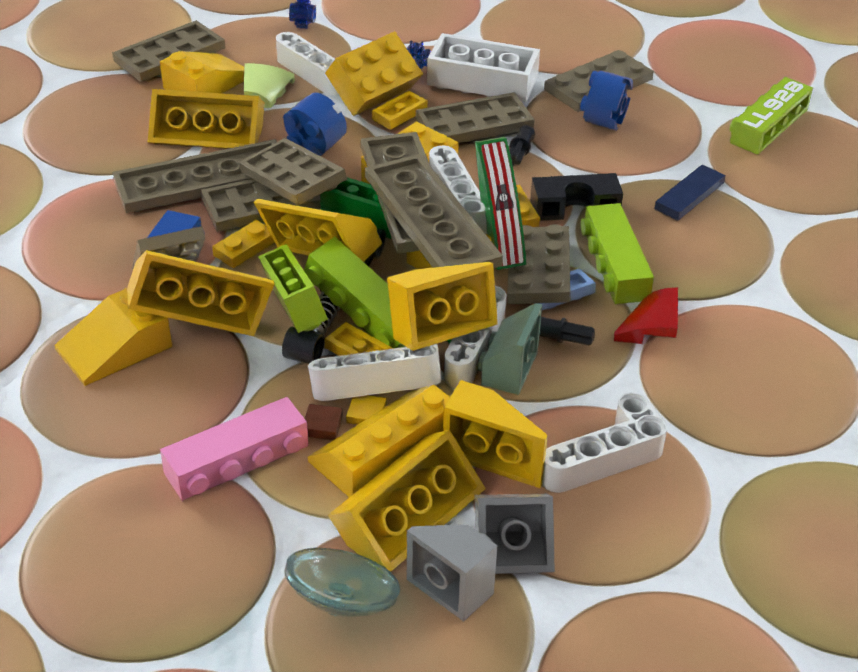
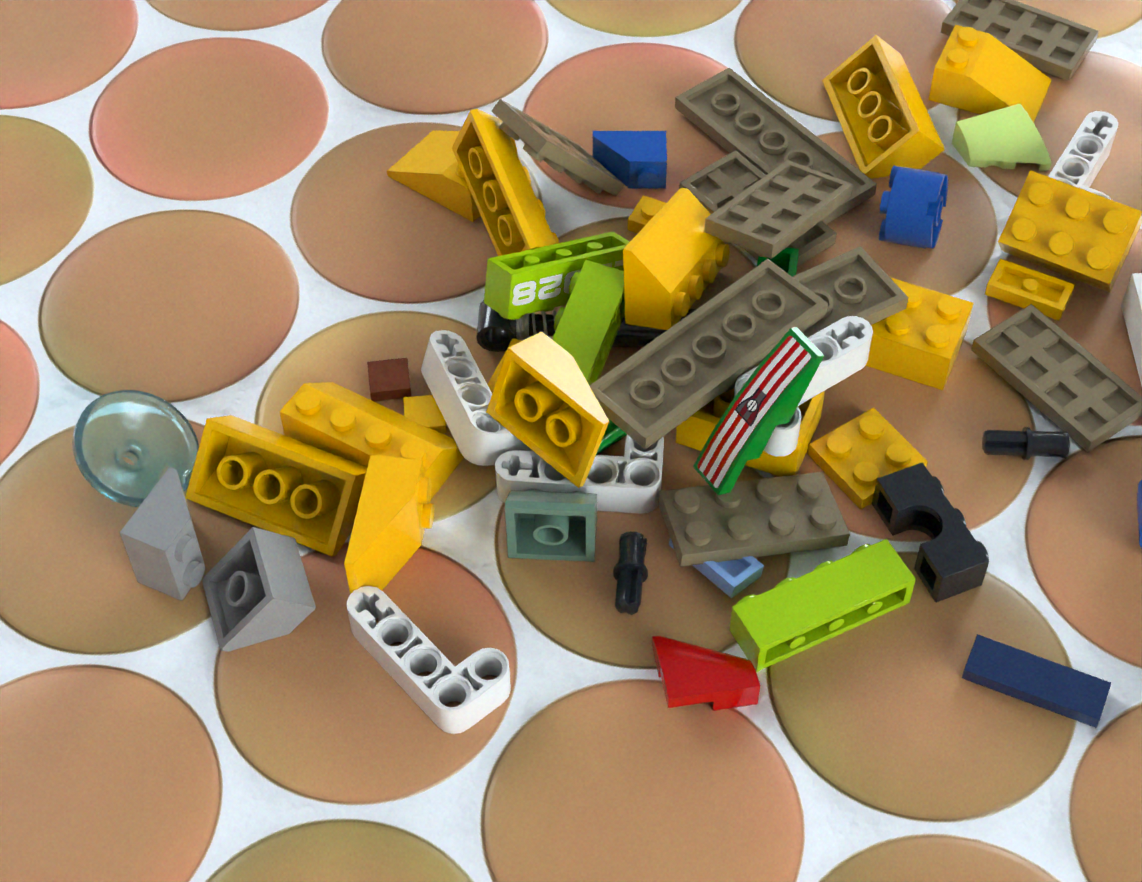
camera: 75 degrees right, 10 degrees up
bright pink brick [160,397,308,501] -> none

